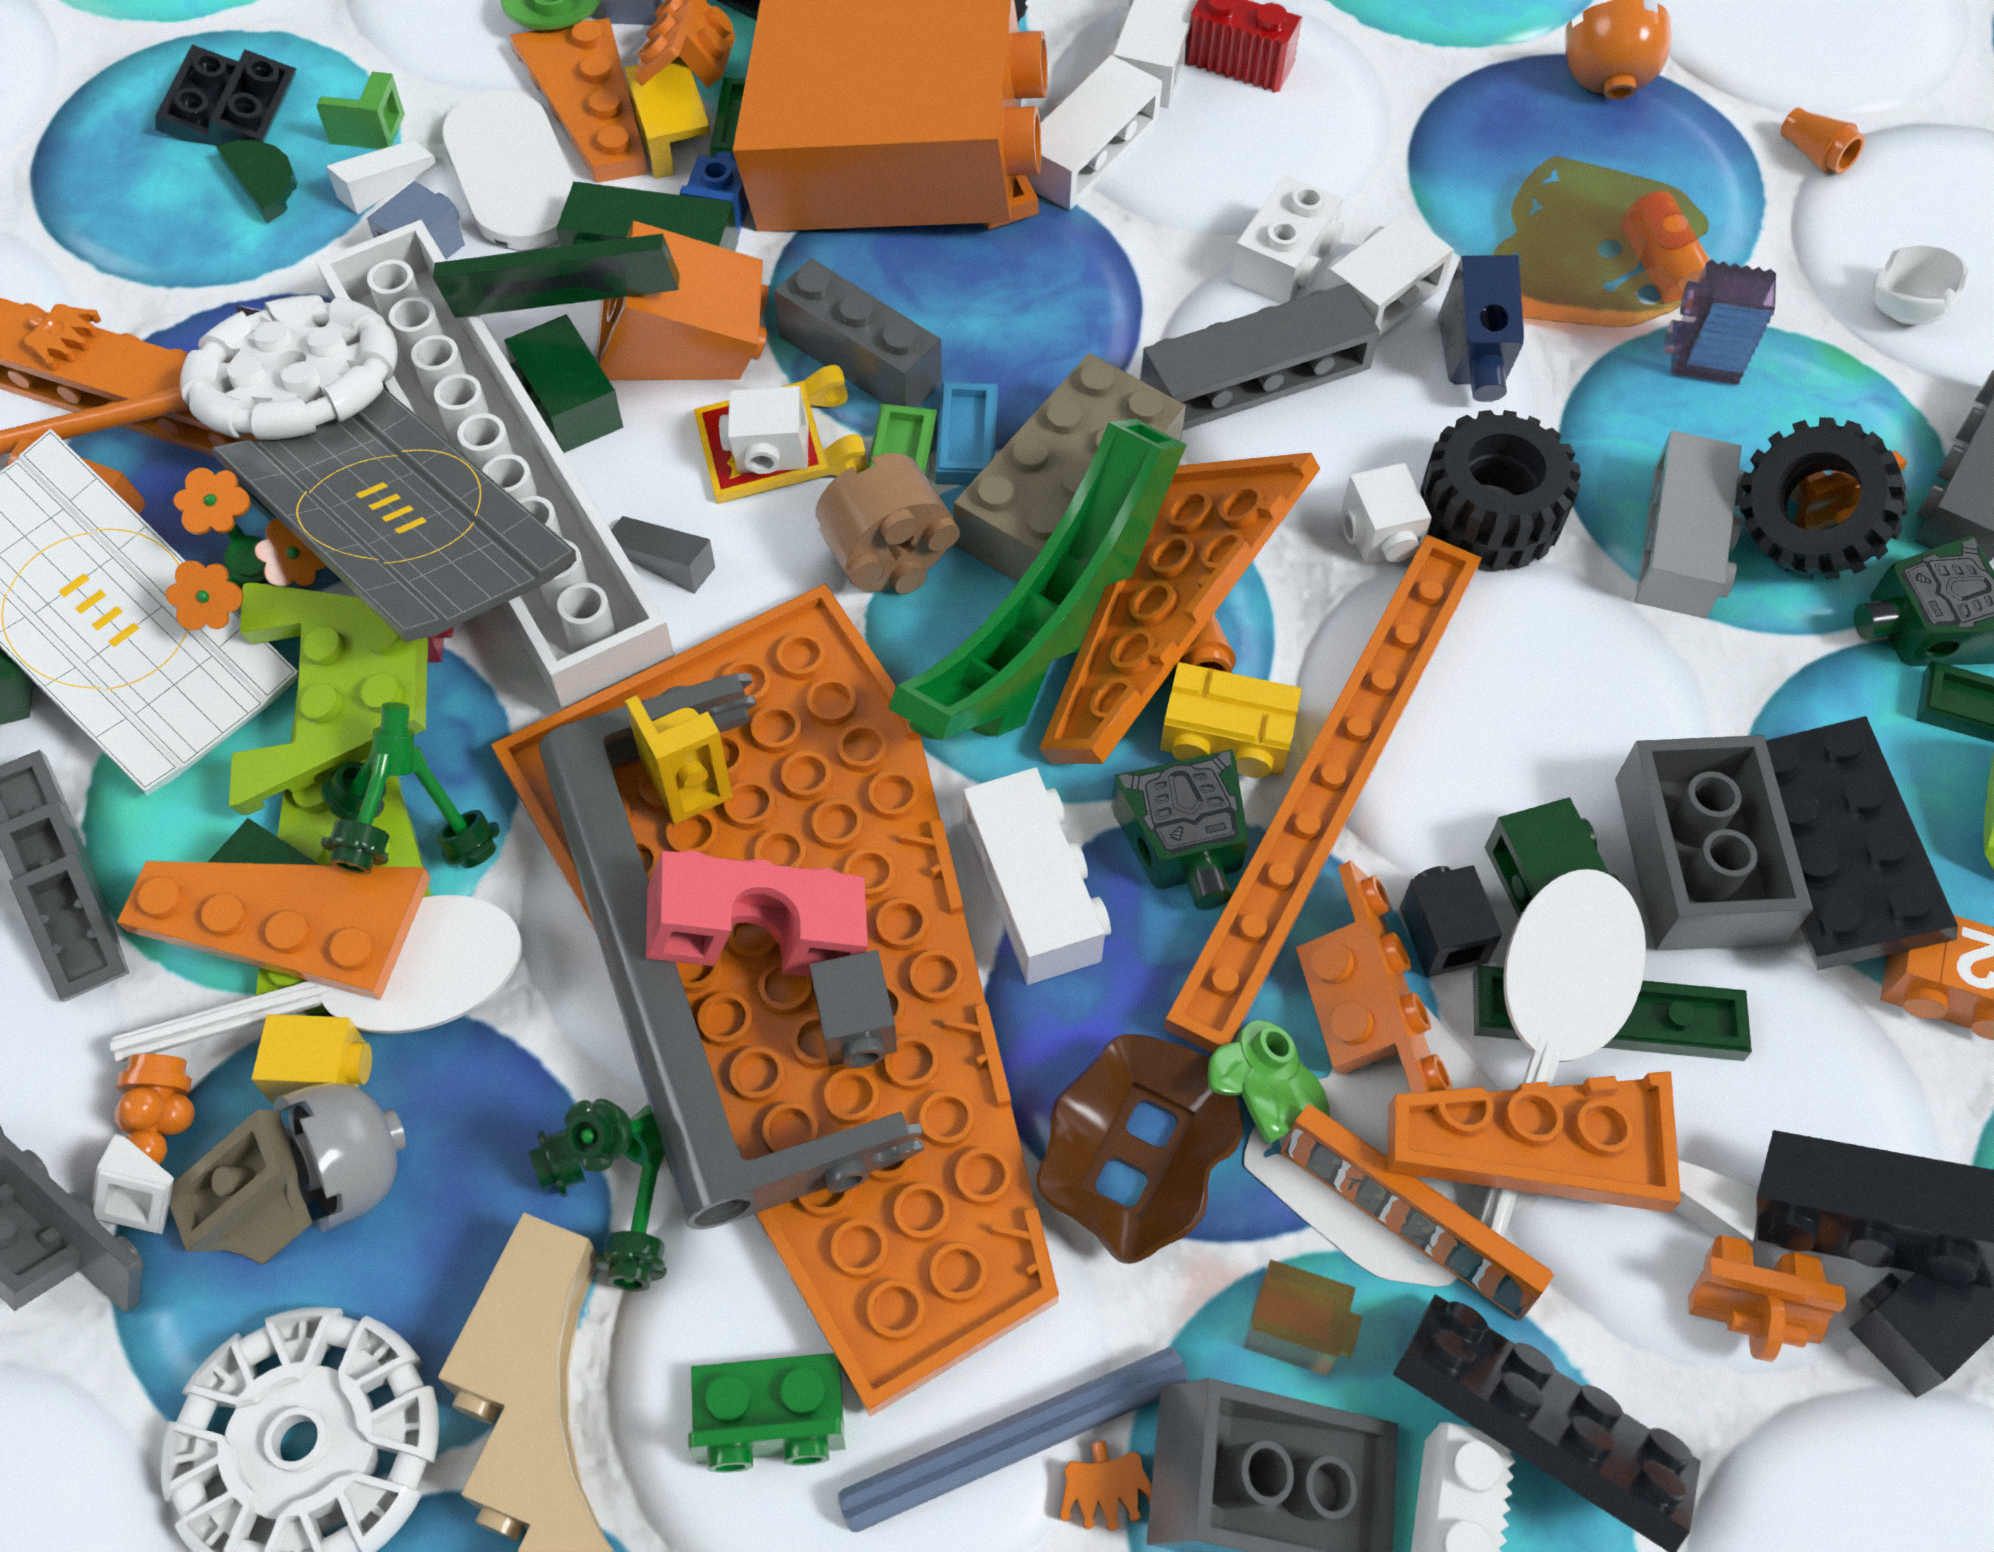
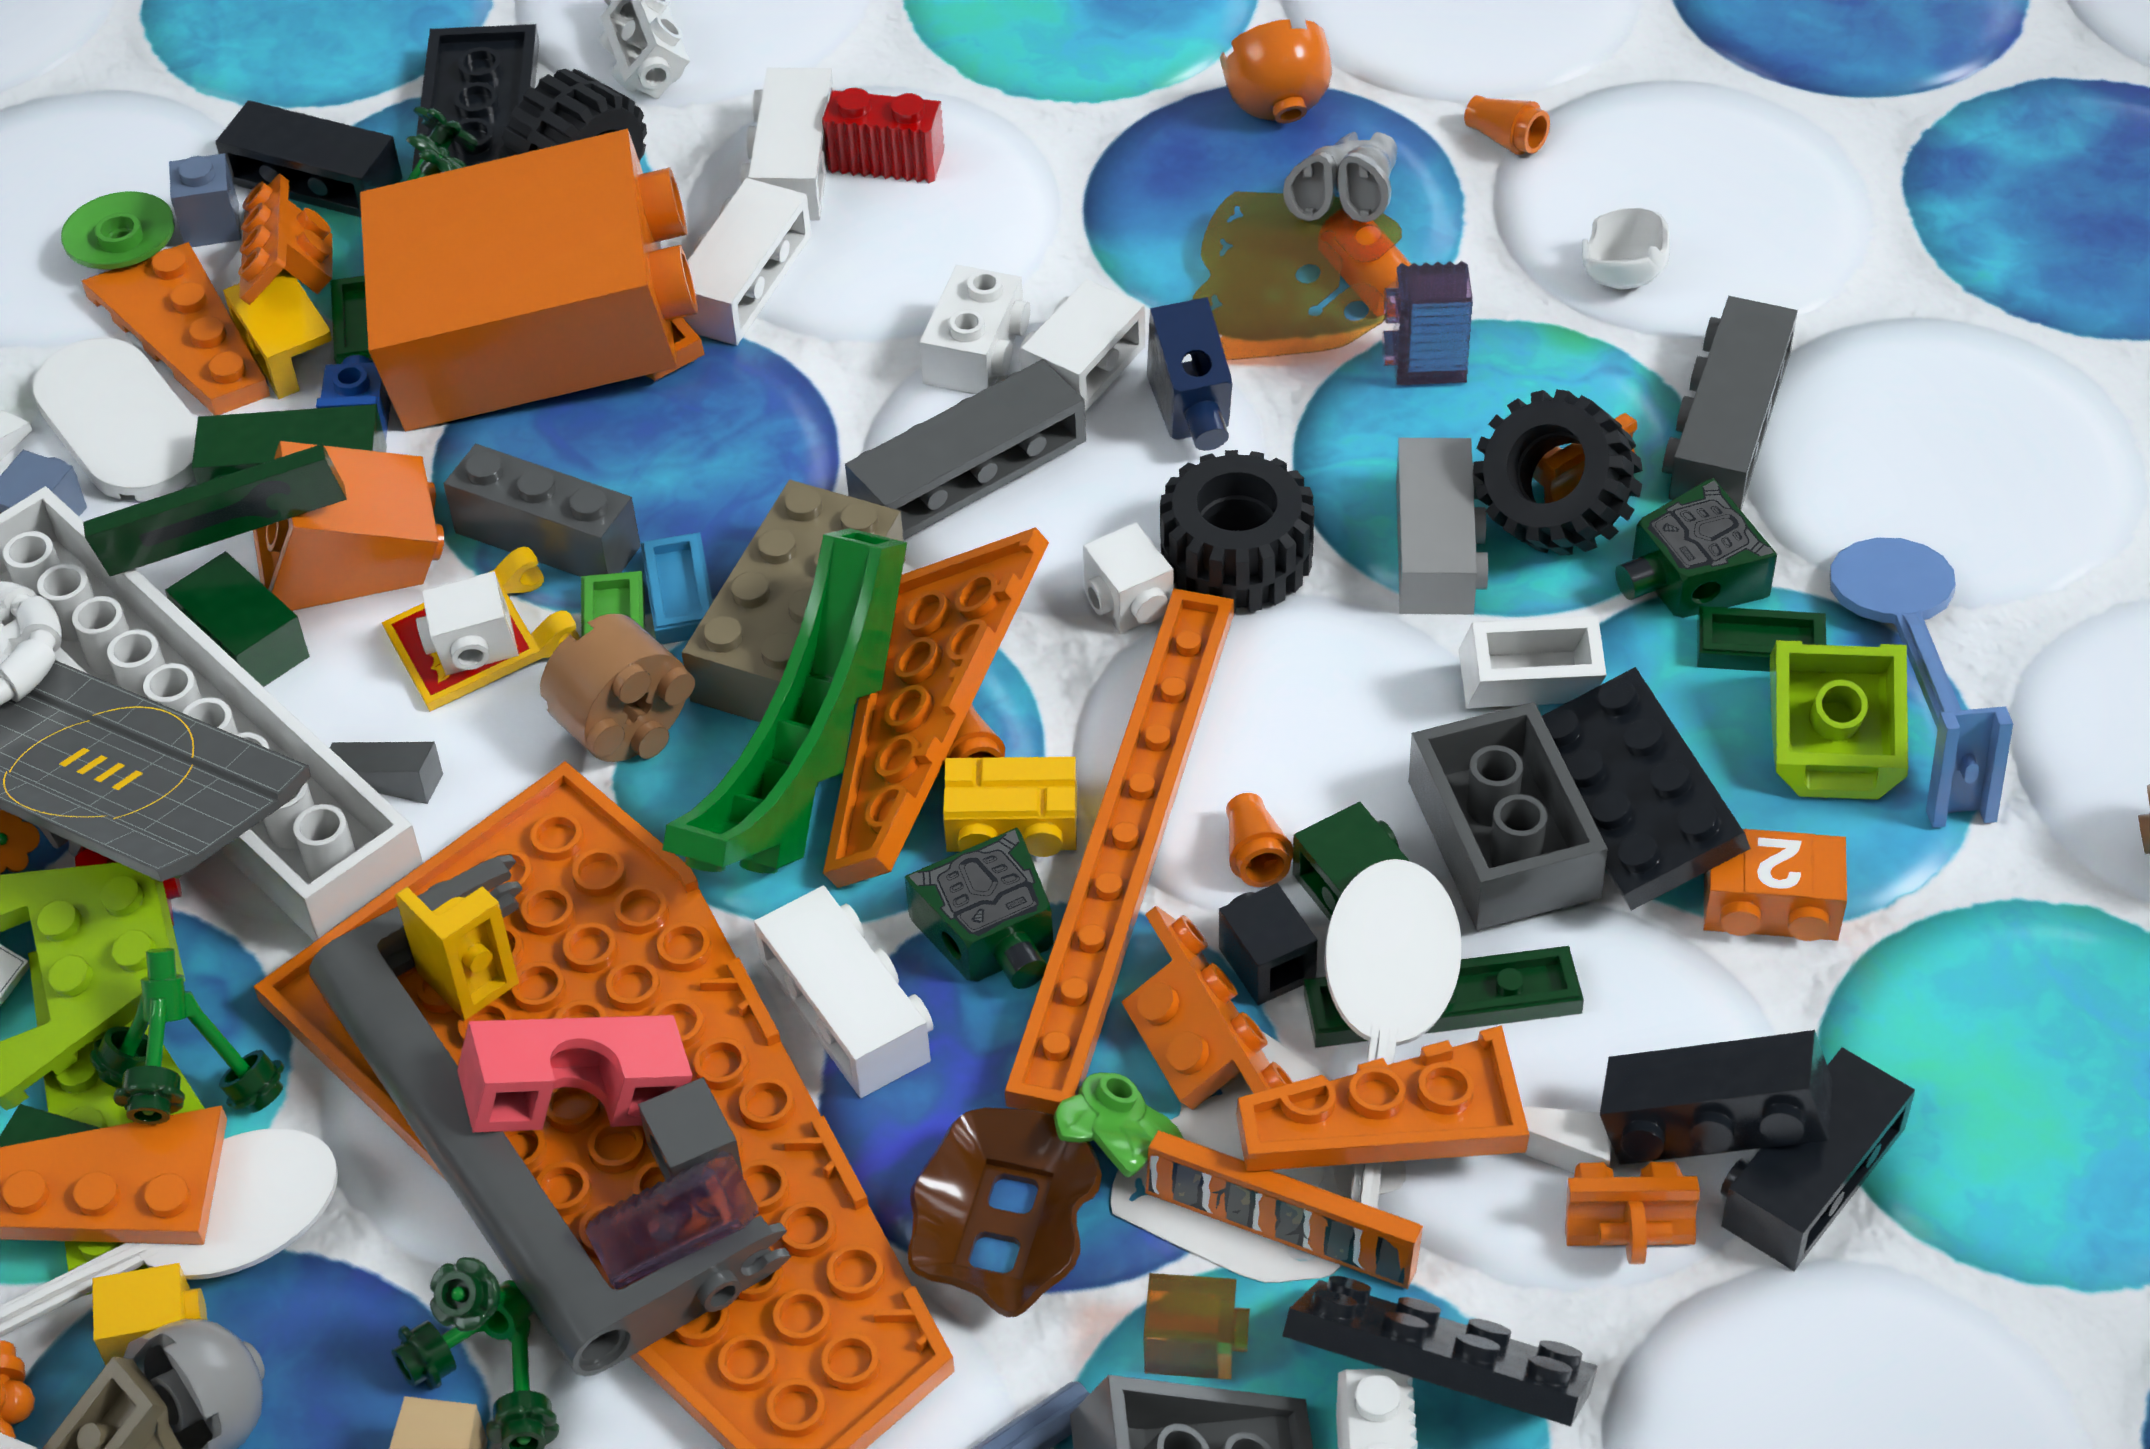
camera: 10 degrees left, 10 degrees down
none -> brick [586,1151,759,1290]
none -> orange cone [1226,793,1293,887]
none -> light grey piece [1283,132,1398,222]
none -> white brick [1458,615,1606,709]

